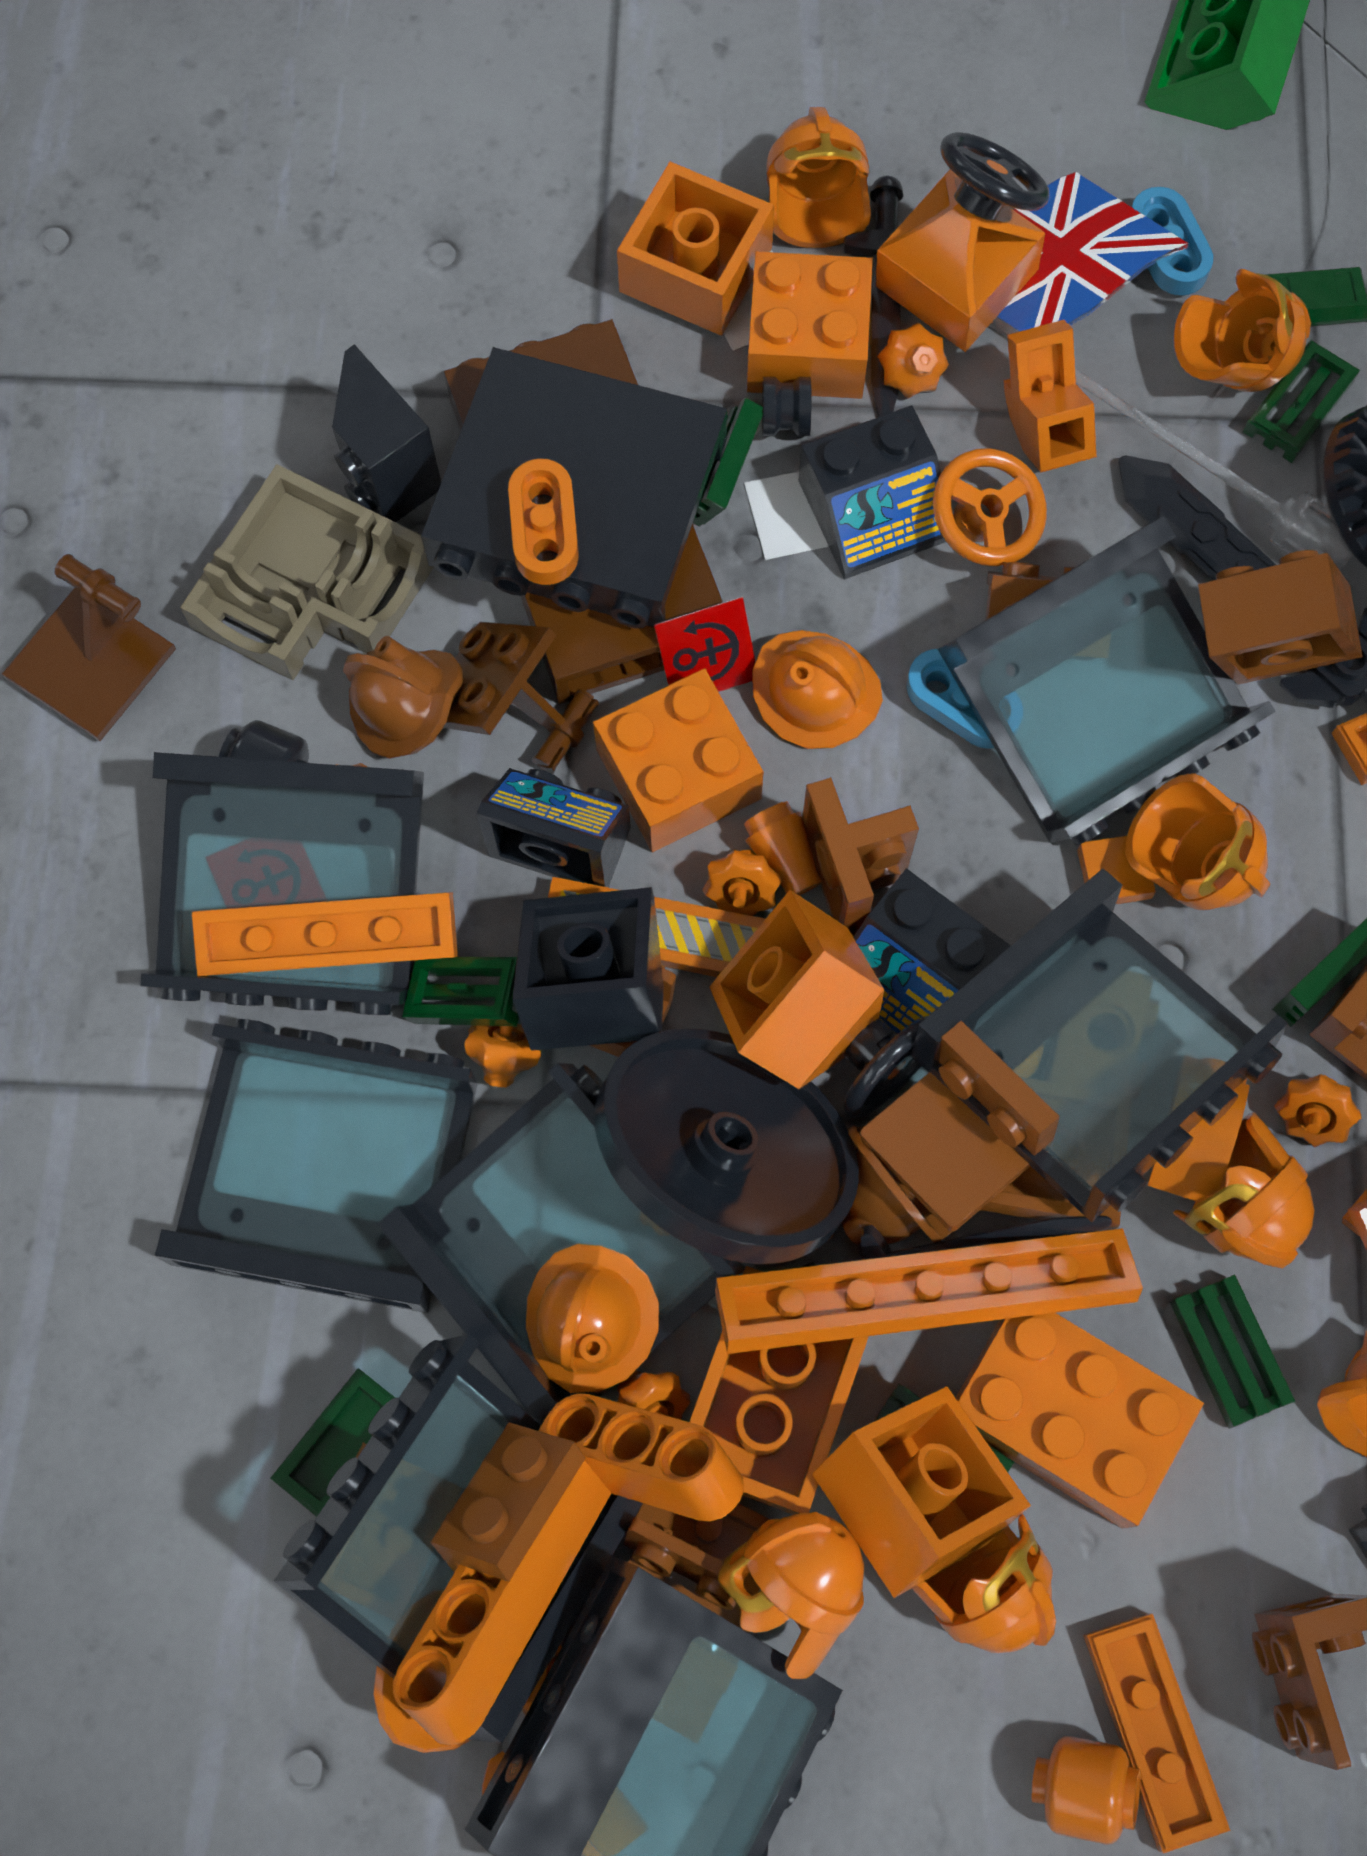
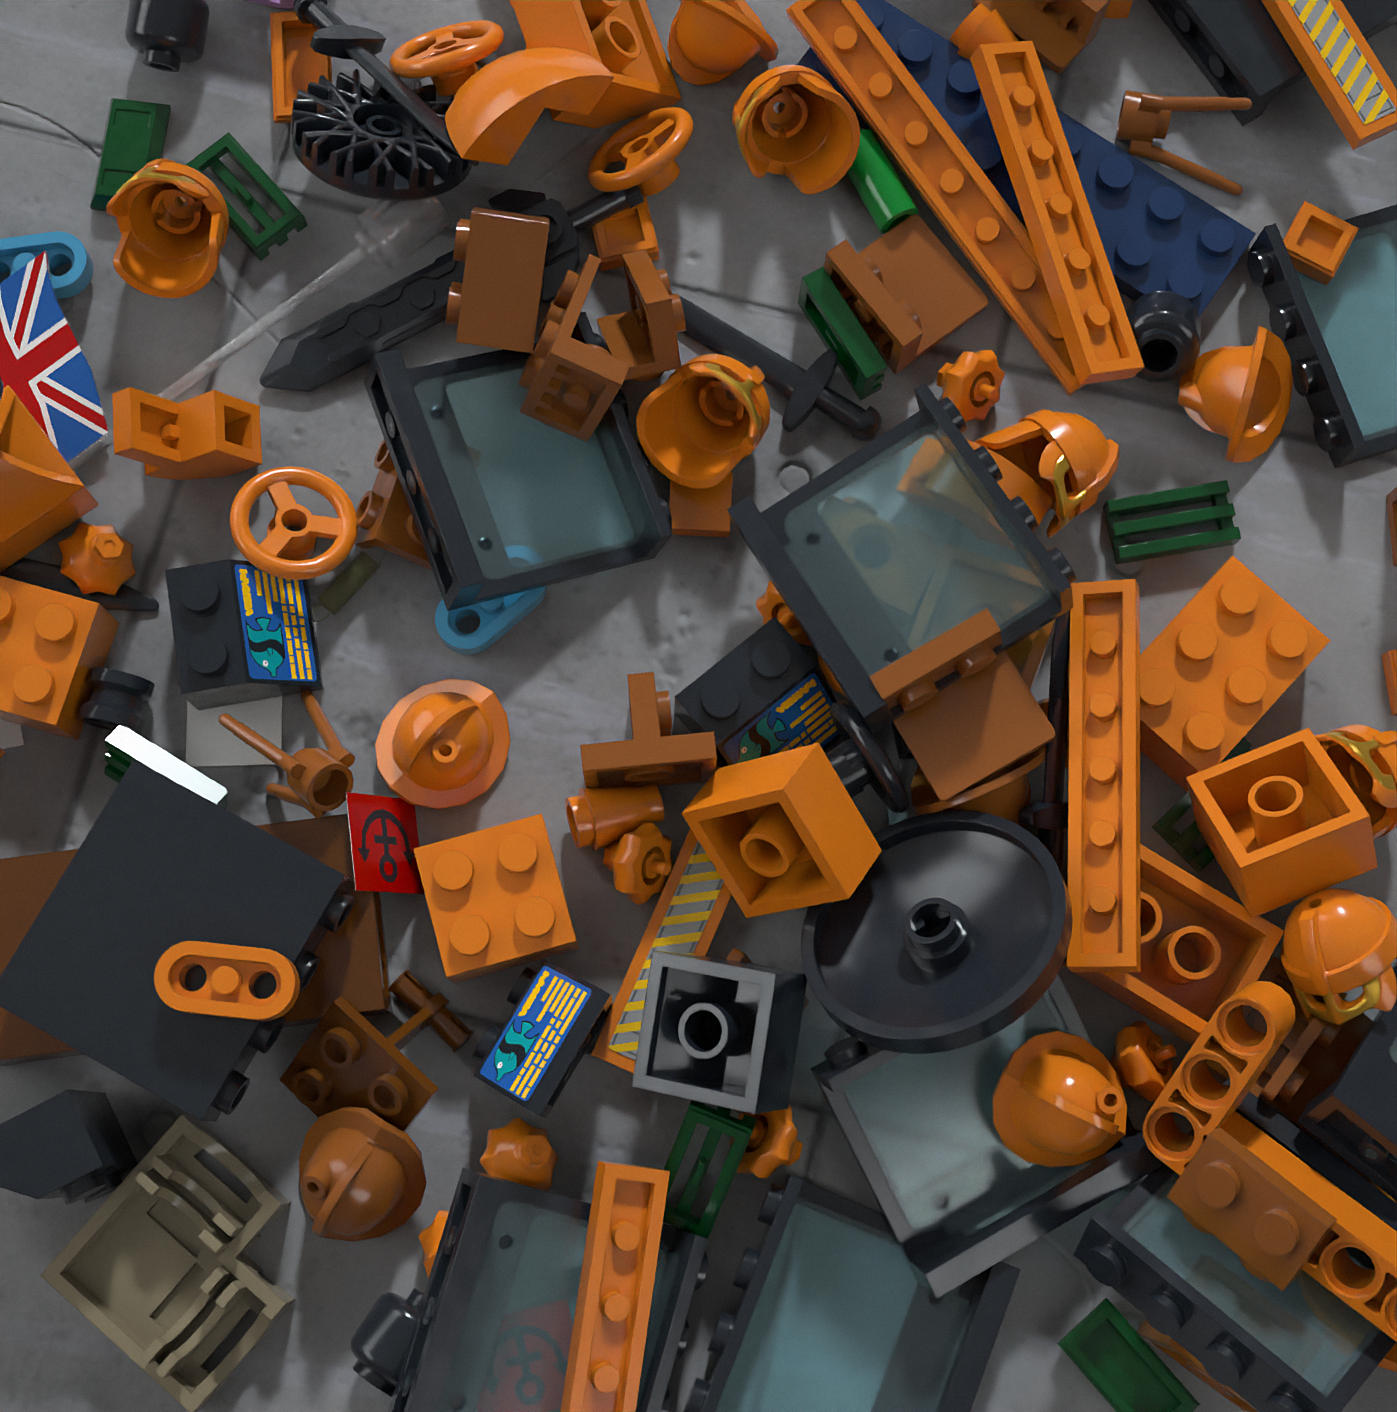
camera: 85 degrees left, 5 degrees up
none -> dark orange plant [218,690,355,818]
none -> olive piece [312,547,387,622]
none -> orange piece [480,1118,559,1191]
none -> dark orange bracket [518,254,630,442]
none -> dark orange bracket [597,249,686,381]
none -> black sword [672,293,882,441]

